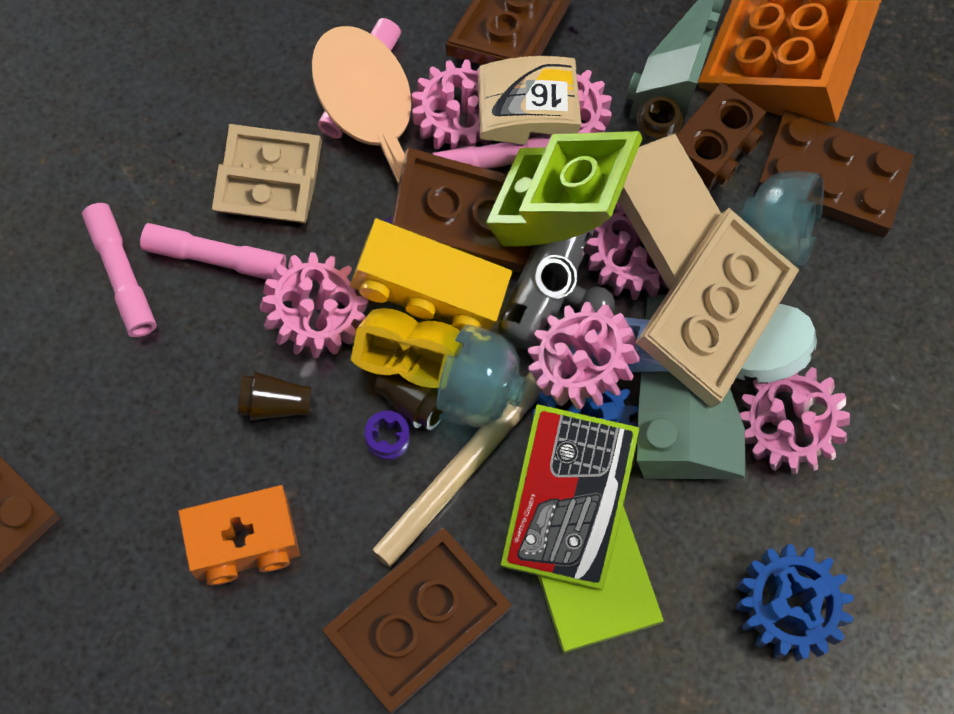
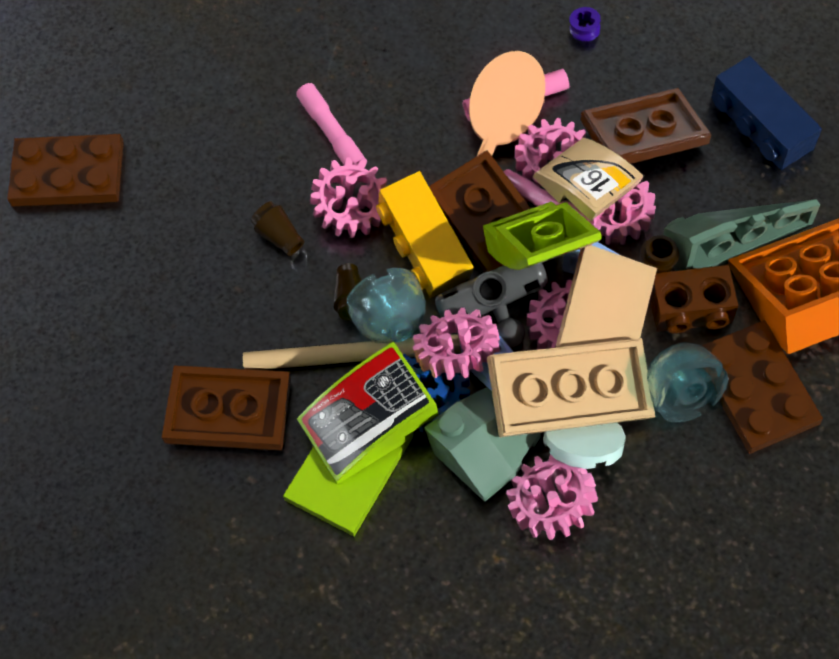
camera: 55 degrees right, 5 degrees down
bright pink piece [82,203,157,337] -> none
orange brick [178,485,300,585] -> none
tan slope [212,124,322,224] -> none
yellow brick [351,308,465,388] -> none
dark purple bush [365,411,410,460] -> none
blue gear [736,544,854,662] -> none

